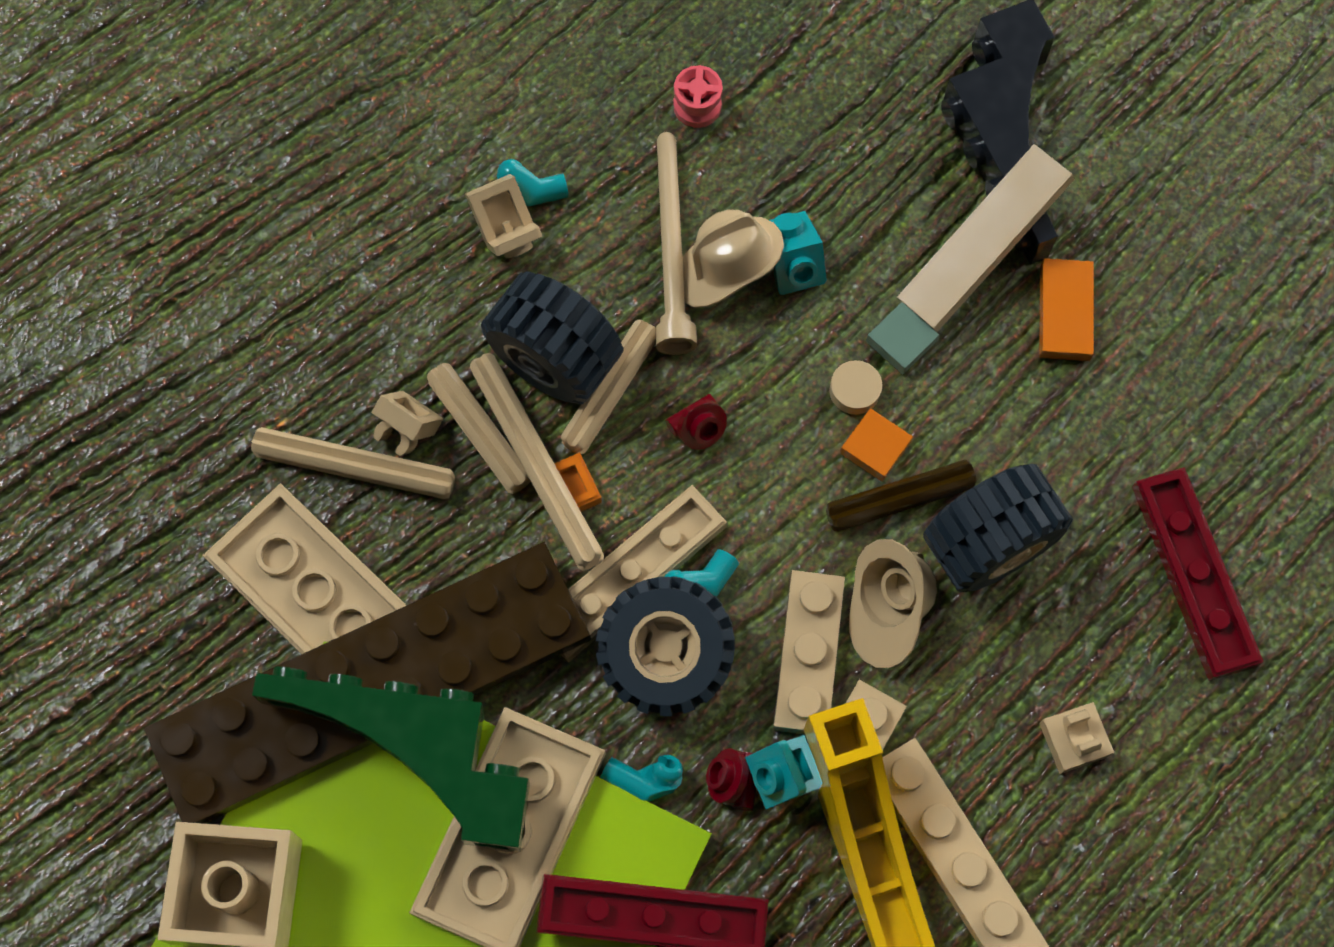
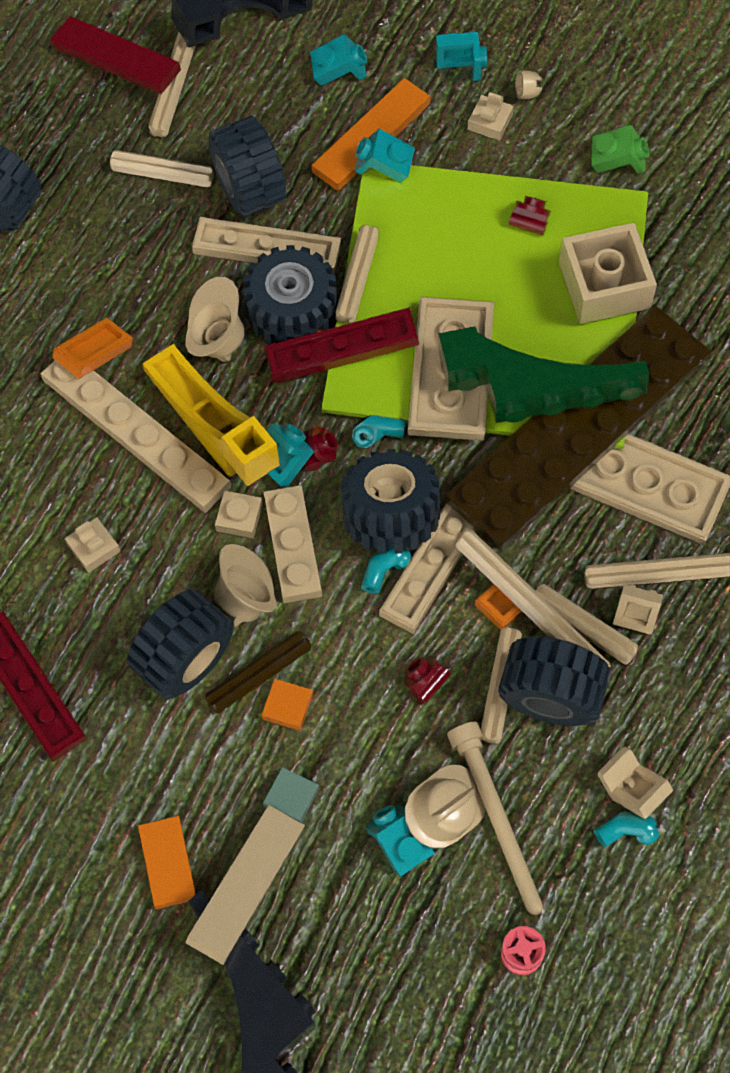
camera: 165 degrees right, 5 degrees down
tan tile [829,360,882,415] -> none

